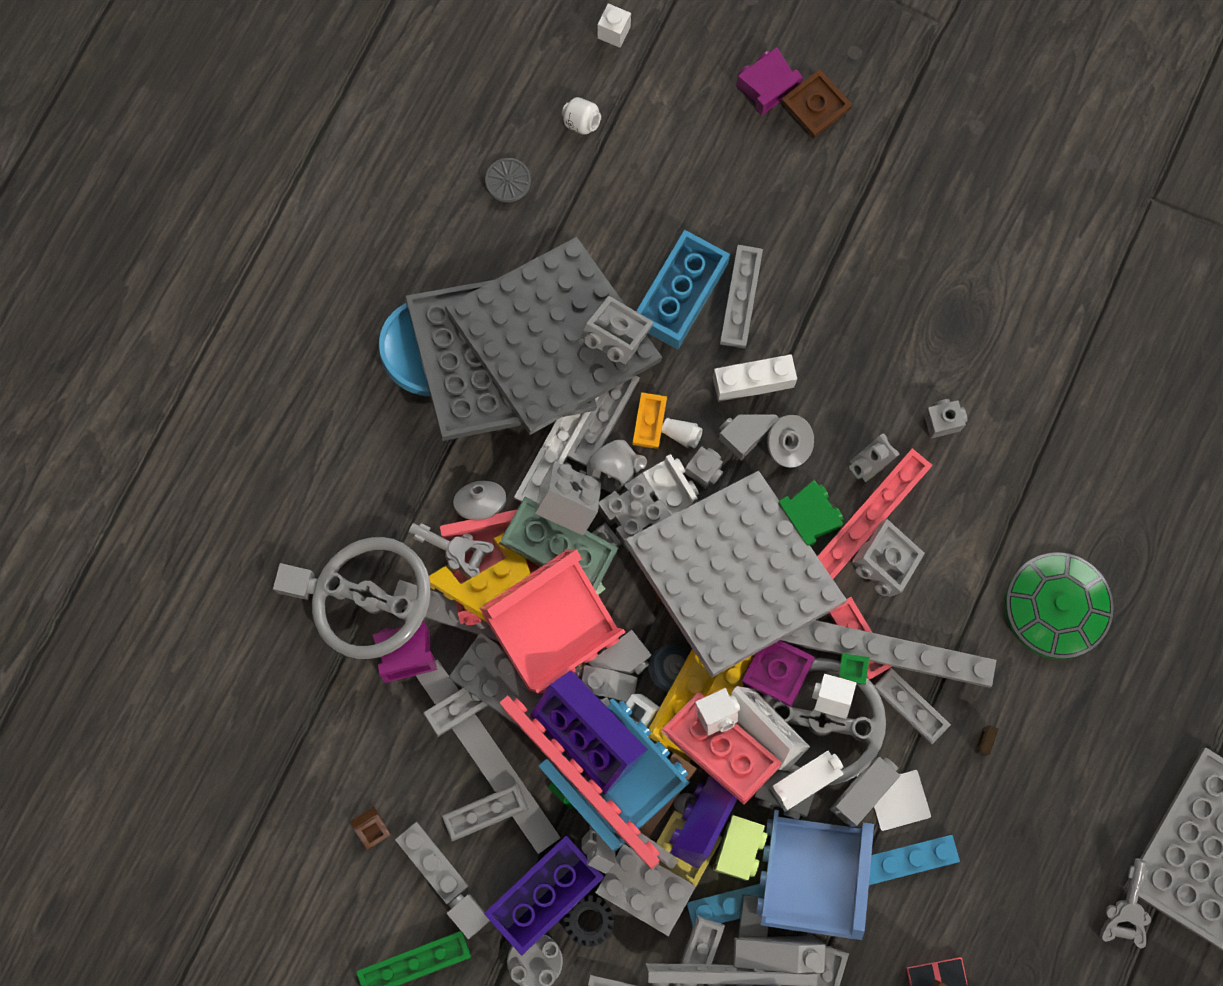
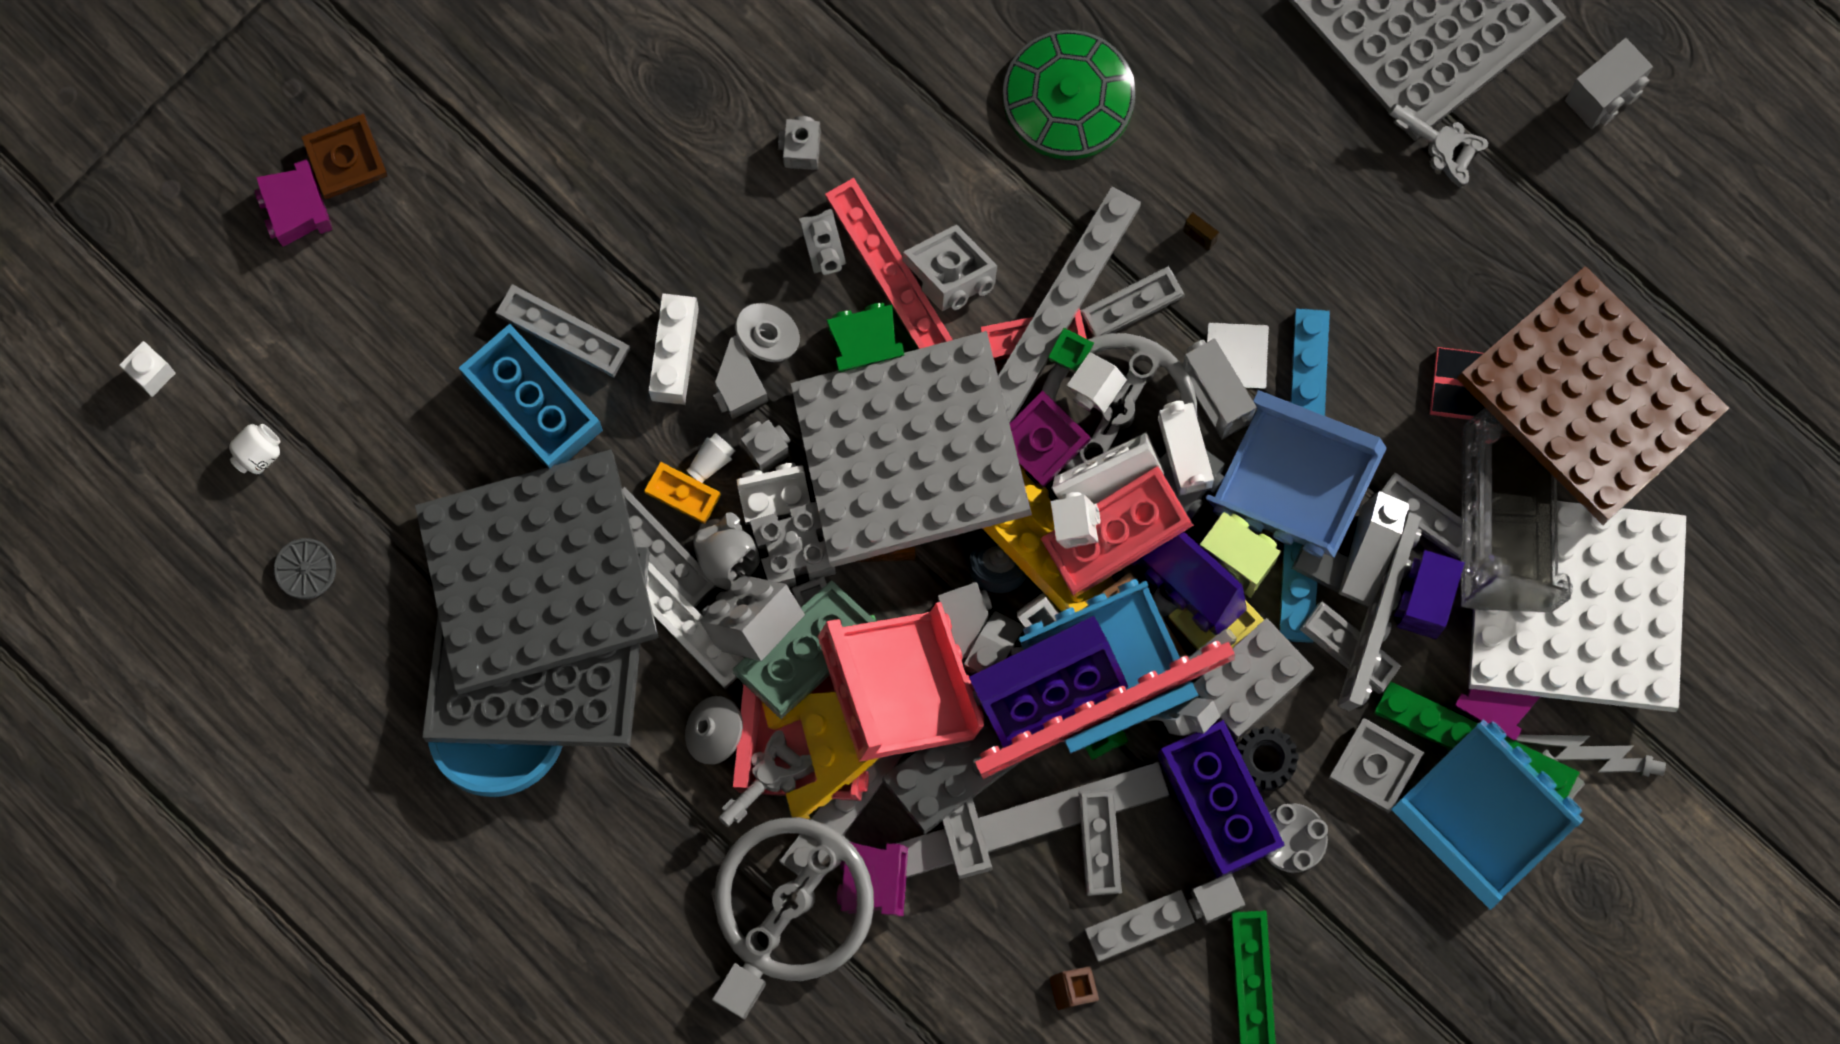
camera: 70 degrees left, 0 degrees up
light grey plate [580,296,654,365] -> none

